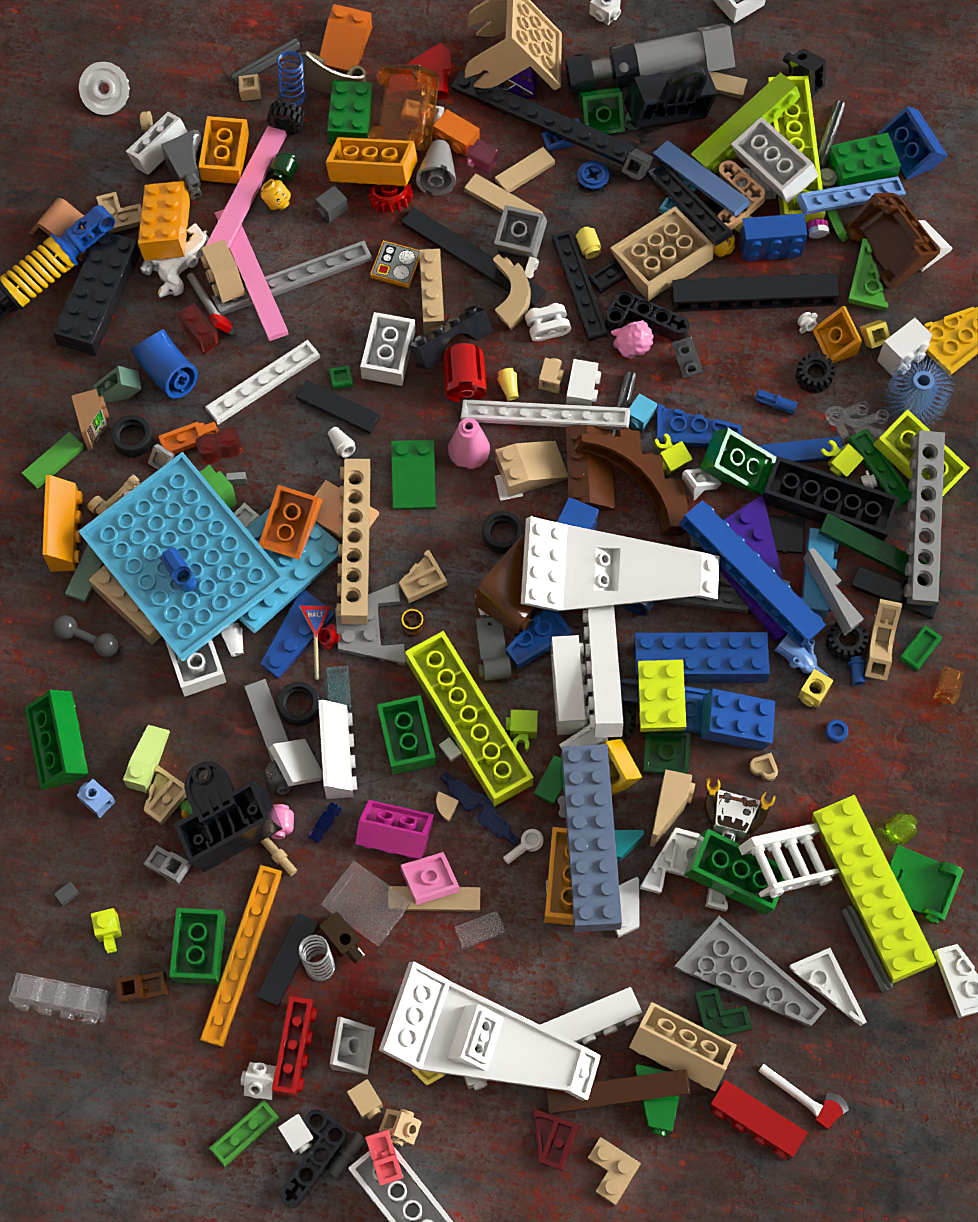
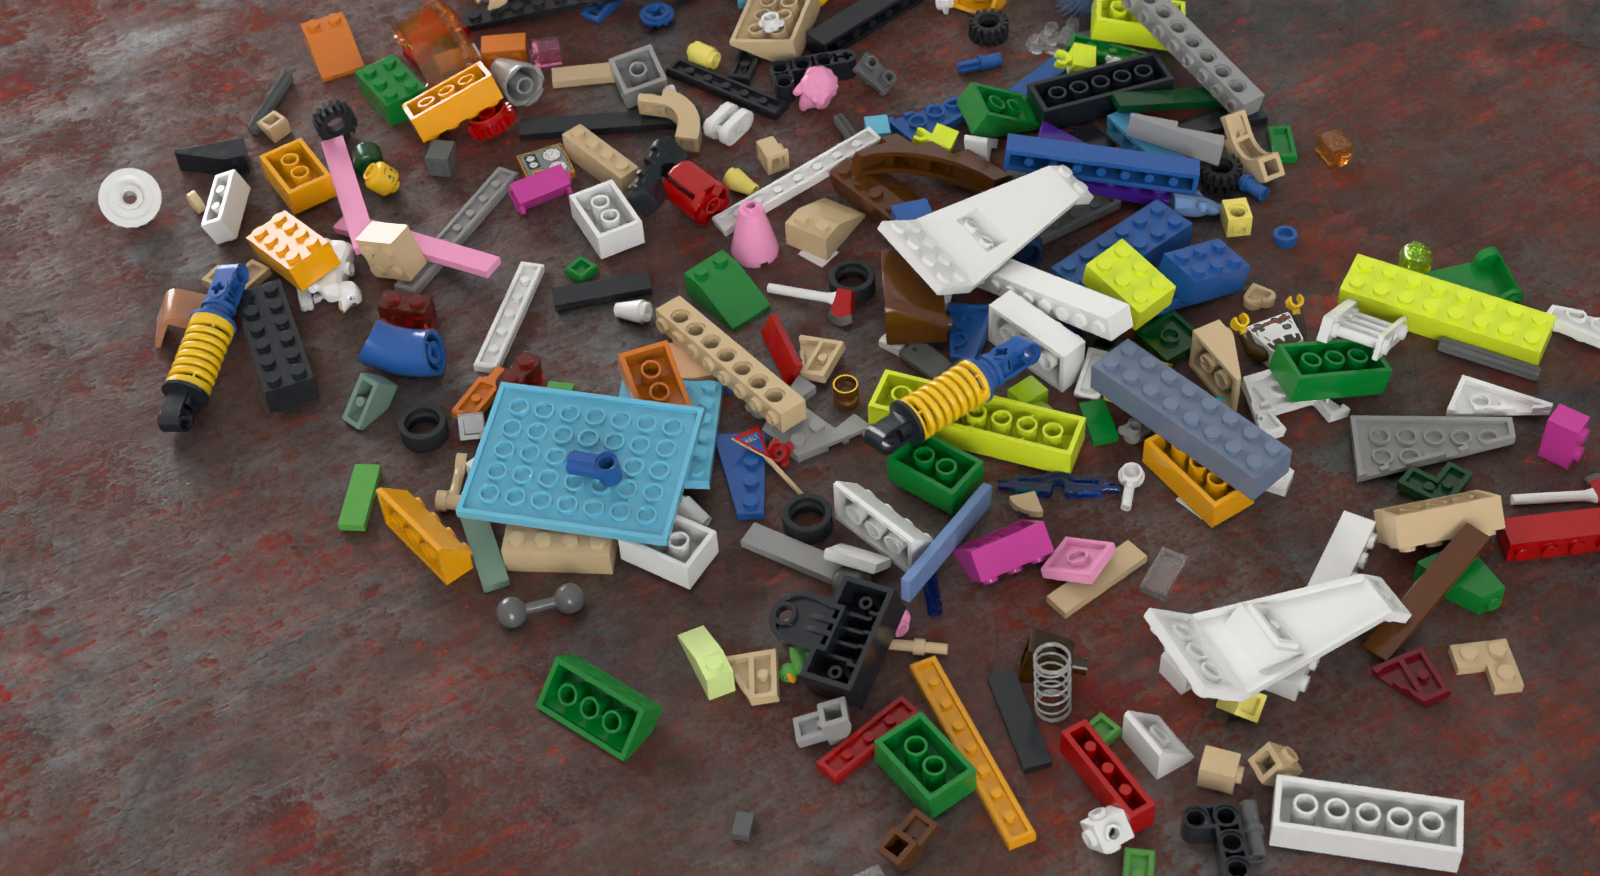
camera: 35 degrees left, 20 degrees down
medium nougat slope [71,389,109,451] -> none
light blue brick [77,779,115,818] -> none
neon yellow brick [91,908,122,954] -> none
dark grey hips [161,130,202,200] -> none
piece [187,273,236,335] -> none
blue piece [277,51,305,107] -> none
white brick [278,1114,315,1155] -> none
dark tan panel [298,51,367,93] -> none
clear piece [321,860,412,947] -> none
clear light blue plate [326,666,352,710] -> none
coral slope [365,1129,403,1186] -> none
white piece [439,737,462,762] -> none
tan tile [495,147,555,193] -> none
white brick [566,359,601,406] -> none
none -> black slope [174,138,250,175]
none -> dark pink brick [508,164,573,215]
none -> white plate [759,11,785,33]
none -> red tile [761,314,803,385]
none -> piece [767,283,855,326]
none -> red tile [816,695,920,786]
none -> piece [864,335,1041,455]
none -> medium blue tile [901,483,992,603]
none -> bright green tile [1089,712,1123,747]
none -> dark pink brick [1537,404,1591,469]

